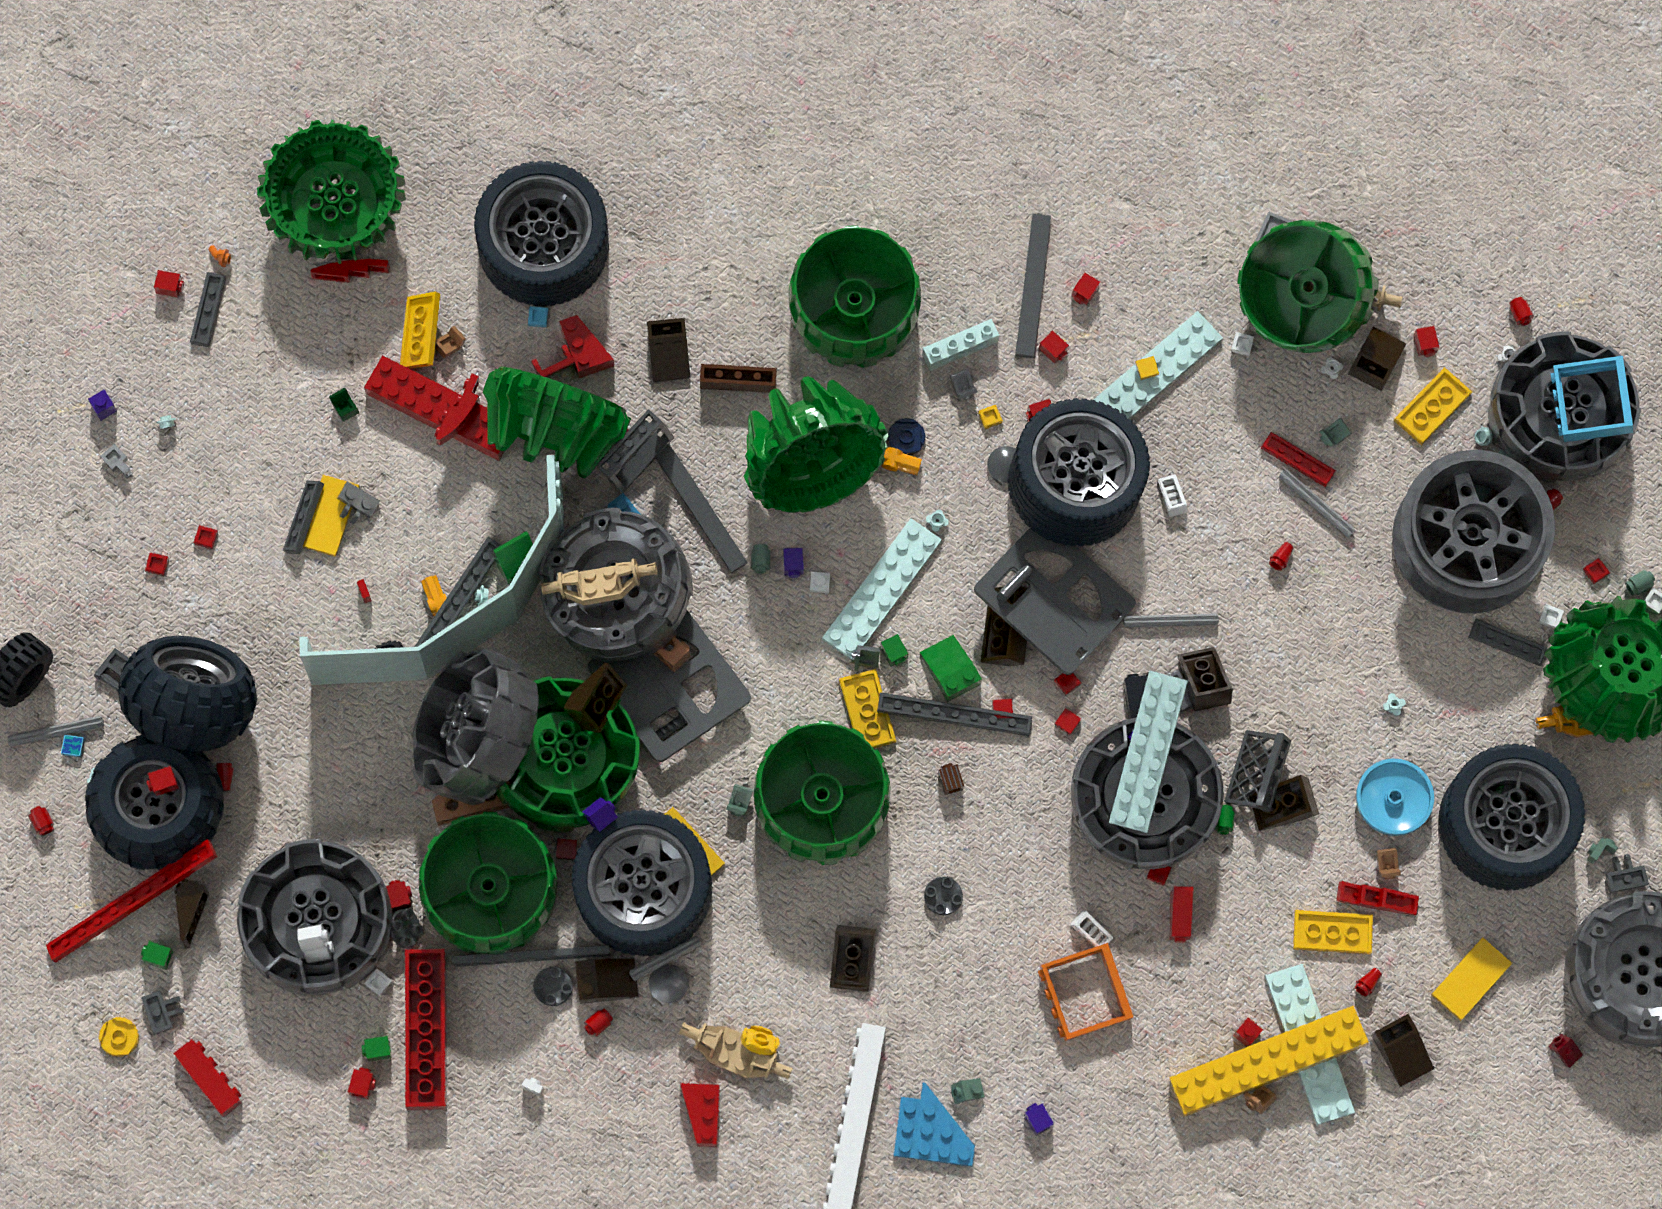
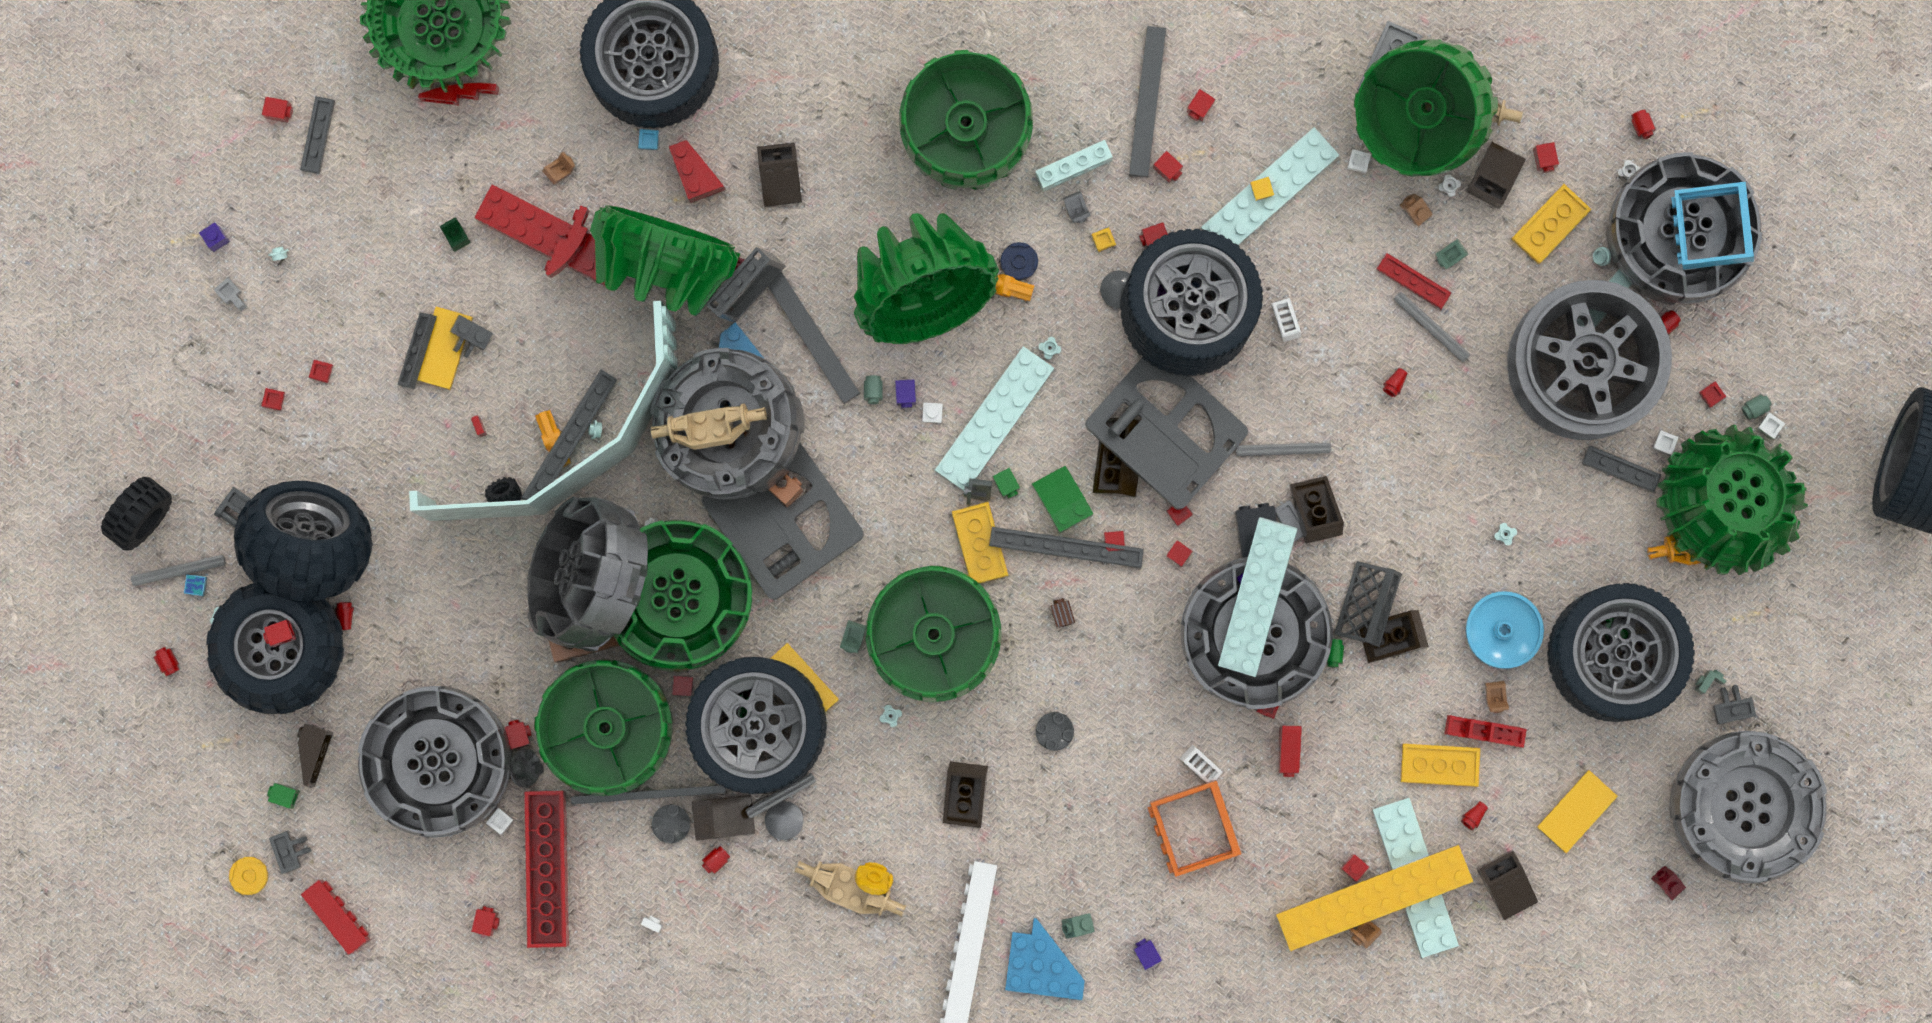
camera: 10 degrees right, 10 degrees up
red plate [46,840,217,963] -> none
orange plate [208,245,231,268] -> none
white brick [298,925,334,963] -> none
green brick [361,1036,392,1062] -> none
yellow plate [400,291,440,369] -> none
green slope [493,531,533,584] -> none
red piece [531,344,576,377] -> none
dark brown slope [564,663,627,733] -> none
dark purple brick [582,797,618,832] -> none
red wedge [680,1083,720,1147] -> none
reddish brown brick [700,364,777,393] -> none
none -> light aqua plate [880,705,902,727]
none -> medium nougat bracket [1400,193,1433,227]

